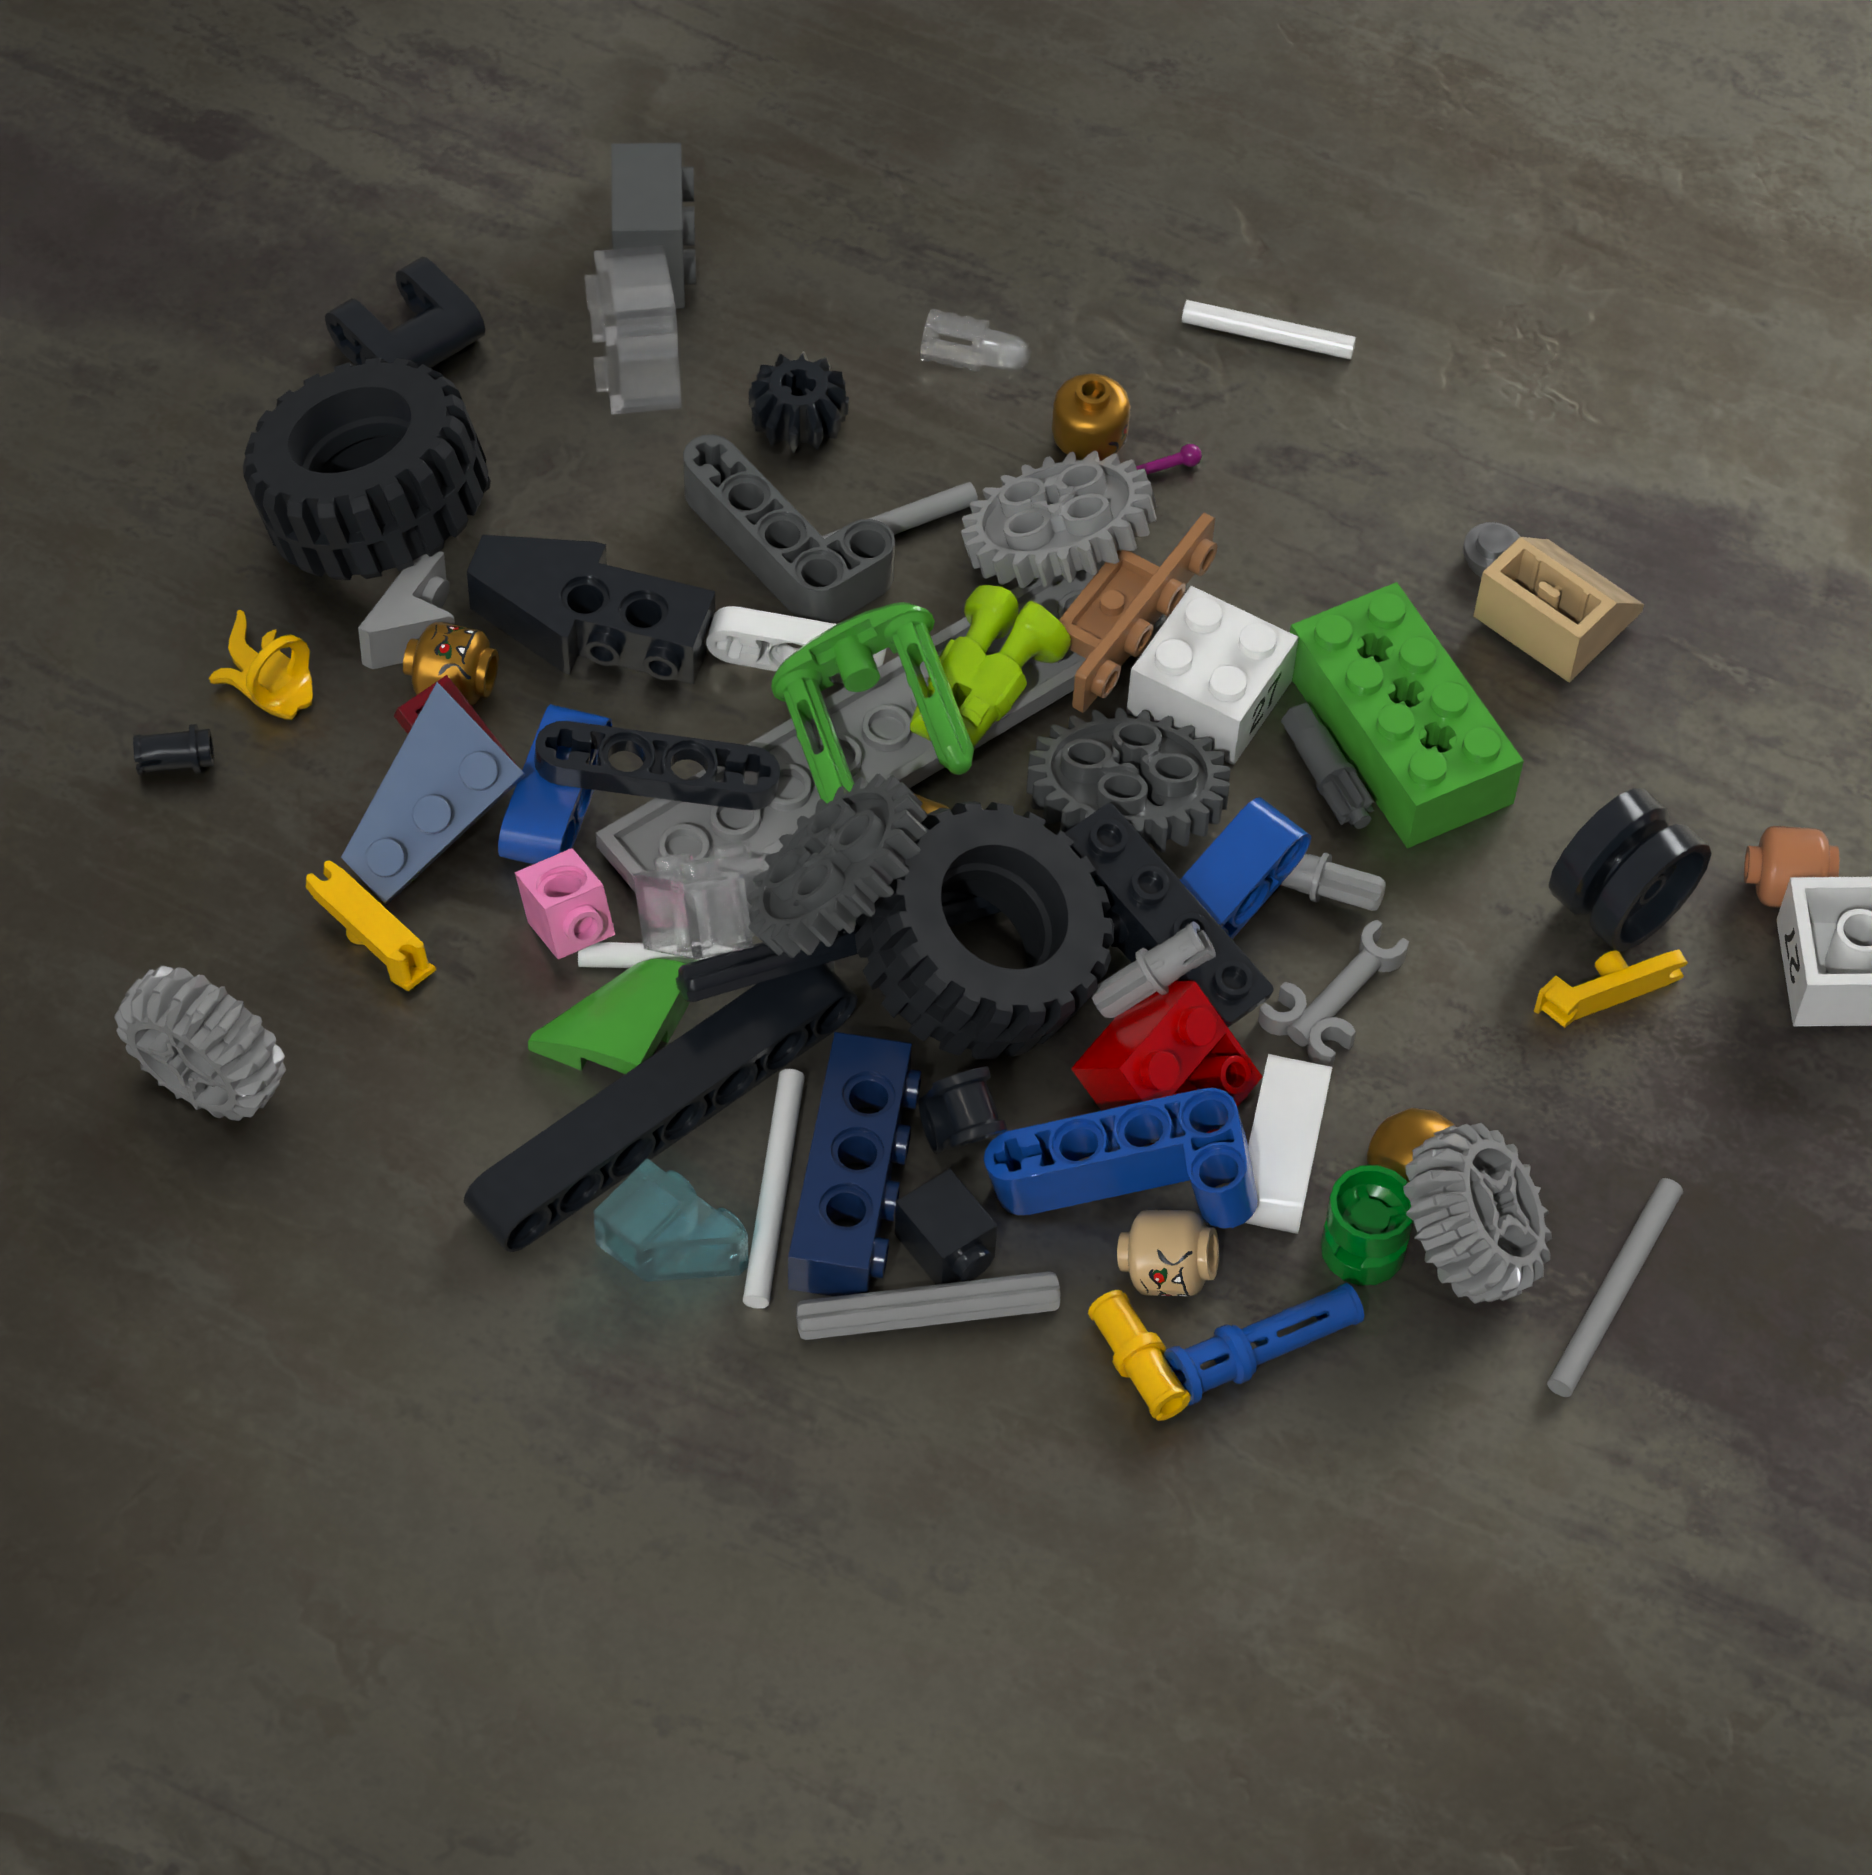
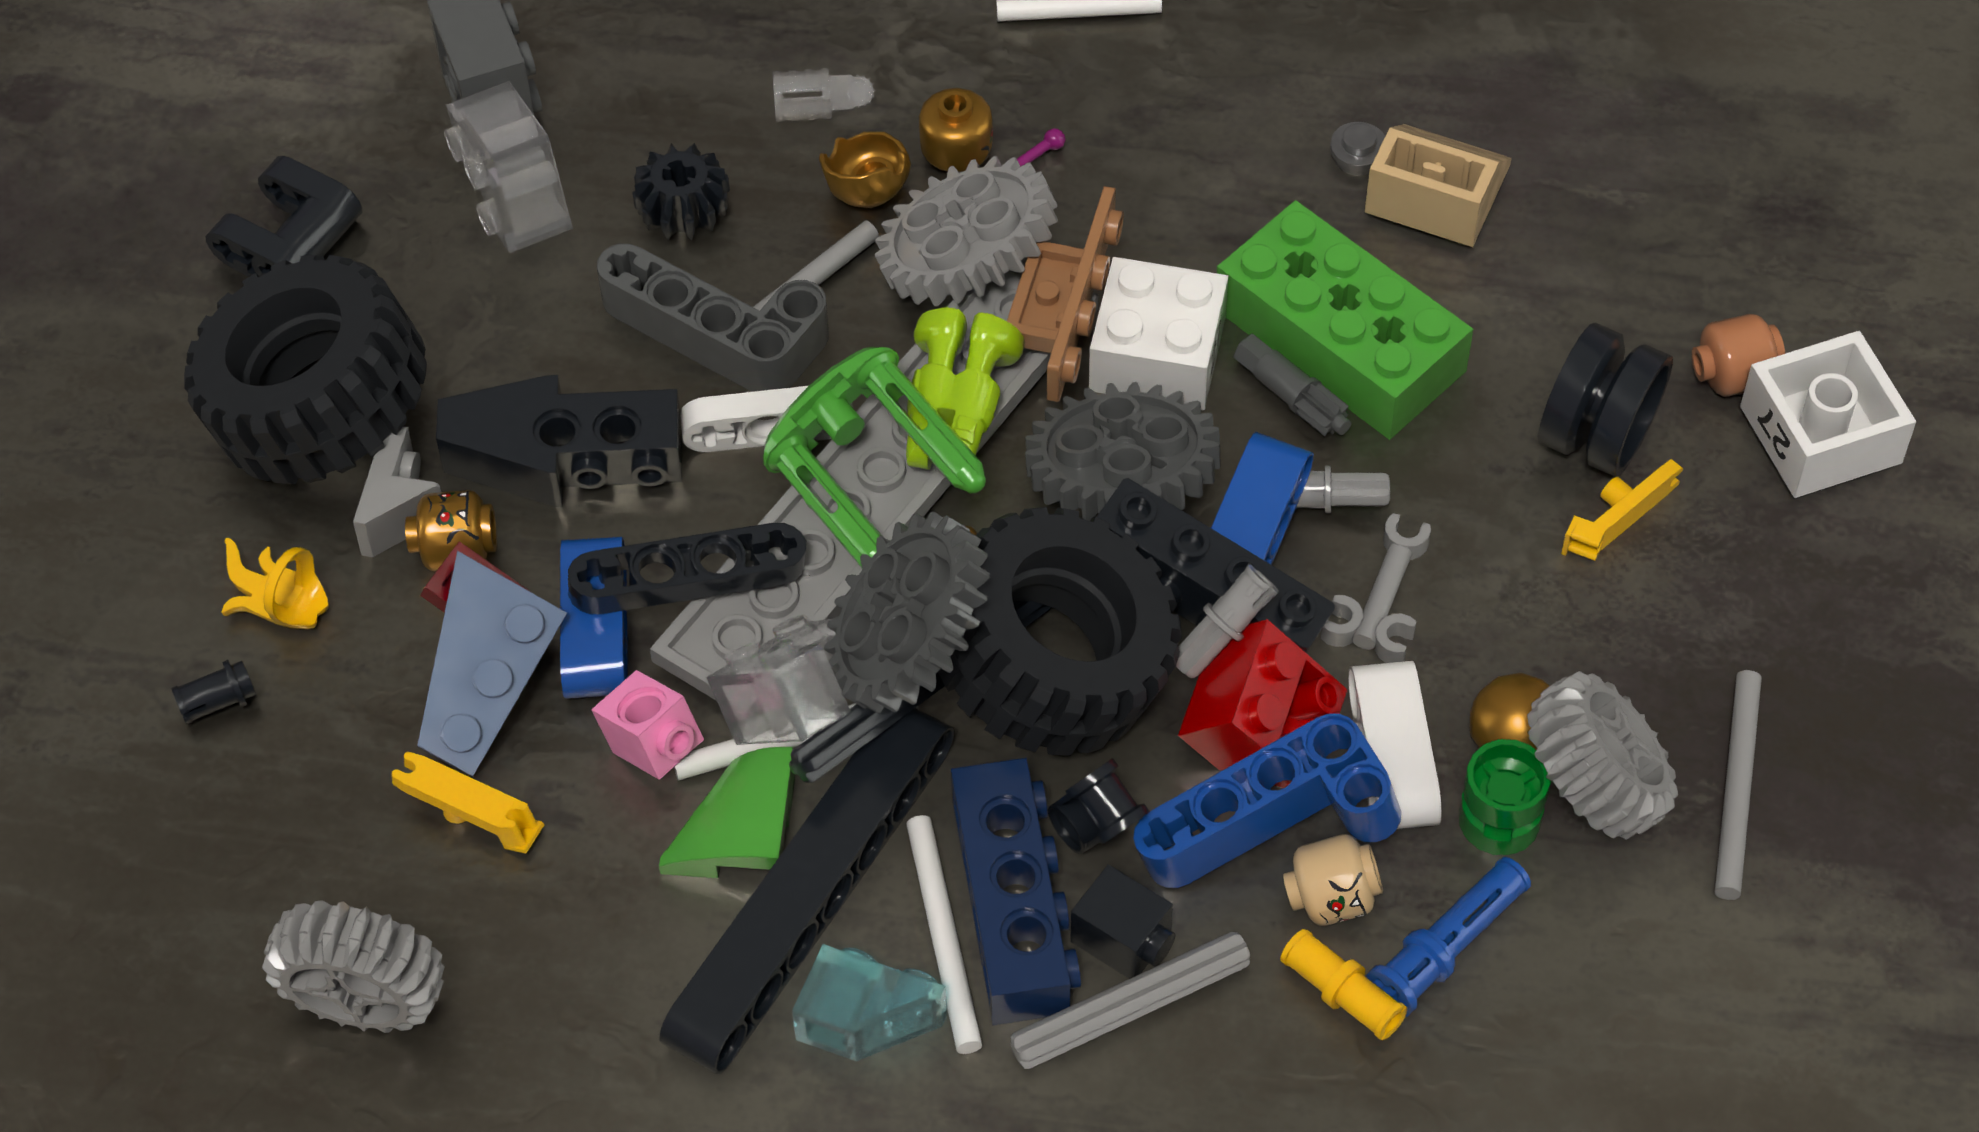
camera: 15 degrees left, 0 degrees up
none -> pearl gold hair [819,132,911,208]

